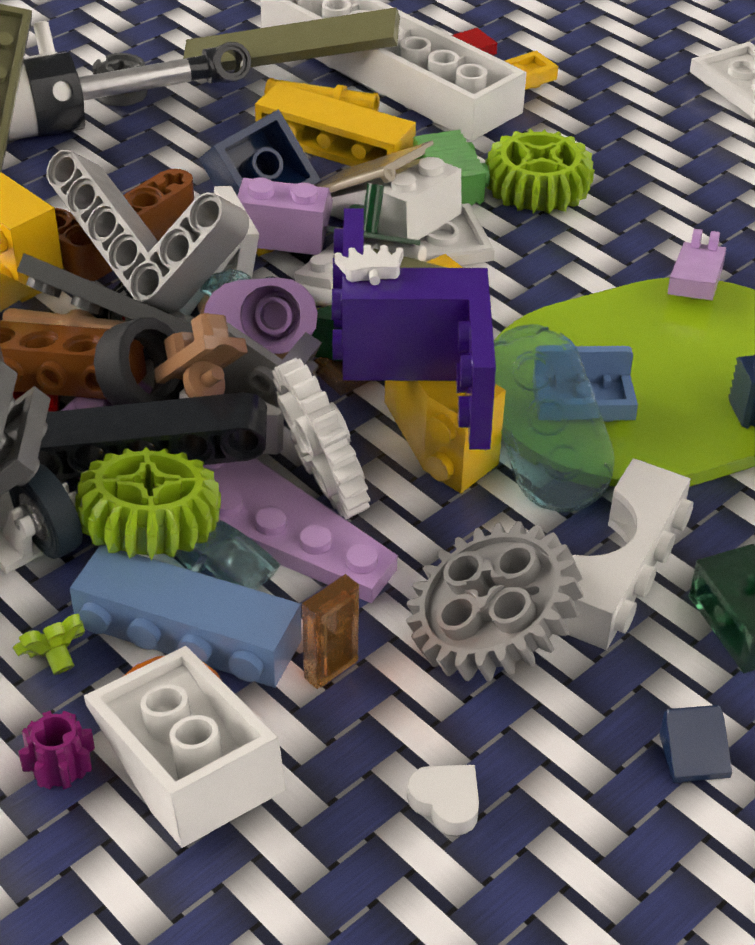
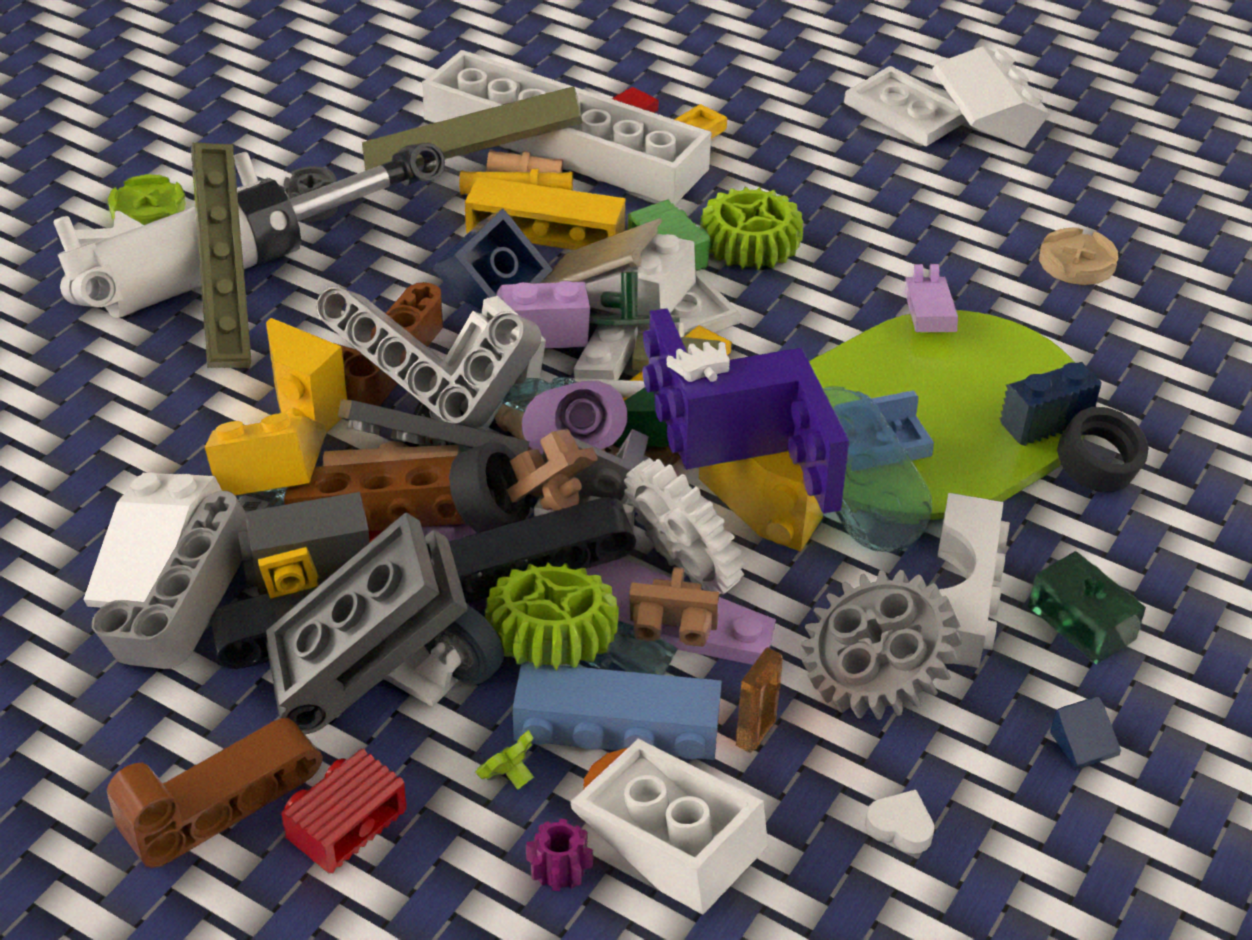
camera: 15 degrees left, 0 degrees up
none -> light nougat pin [487,150,563,172]
none -> medium nougat hips [629,567,719,647]

